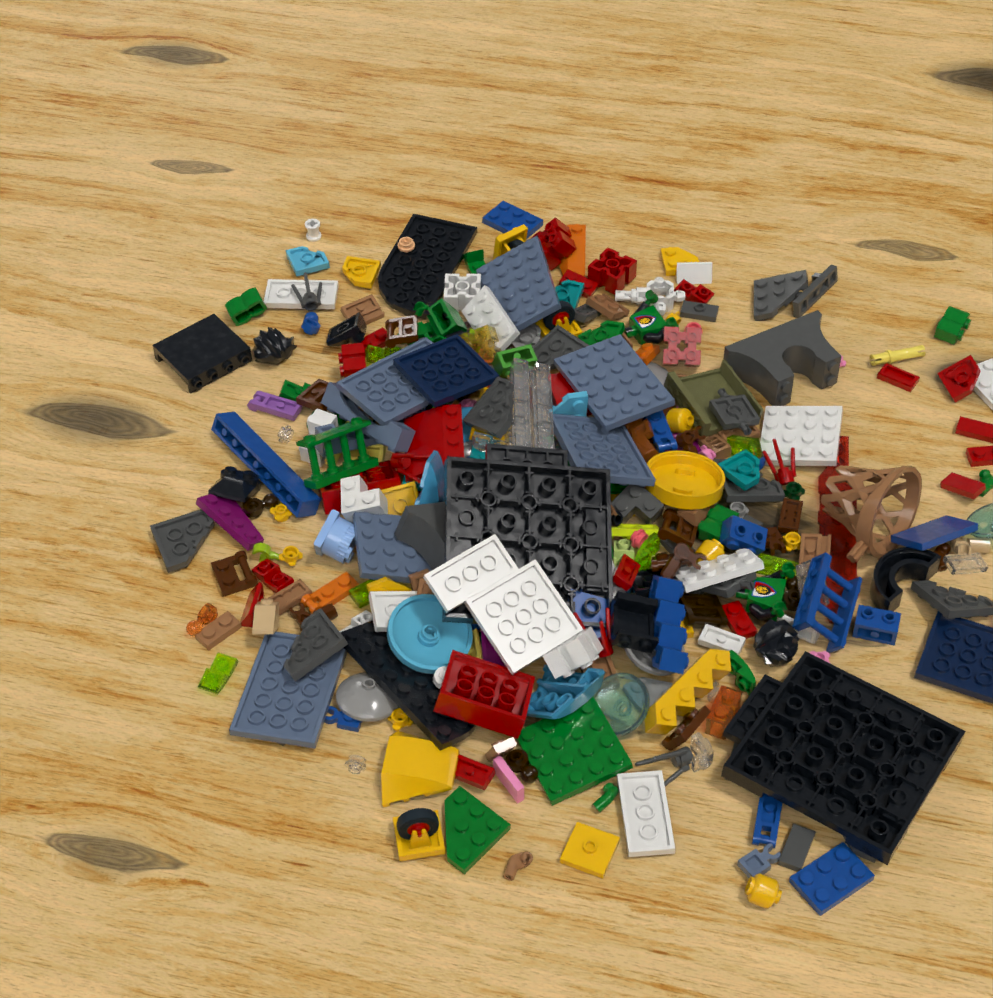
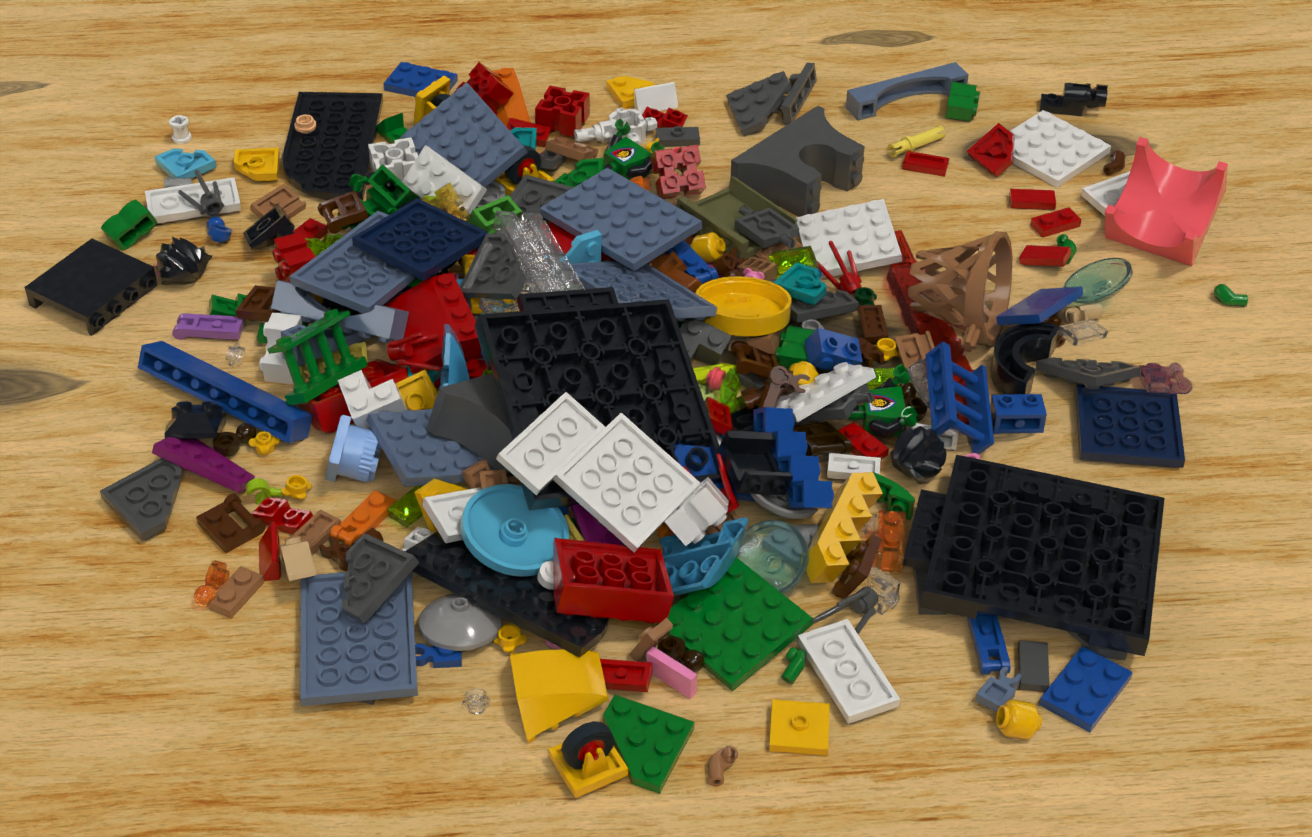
camera: 20 degrees left, 5 degrees down
clear neon green slope [198,653,239,695] -> none
none -> light grey pin [164,176,192,188]
none -> sand blue arch [846,62,969,121]

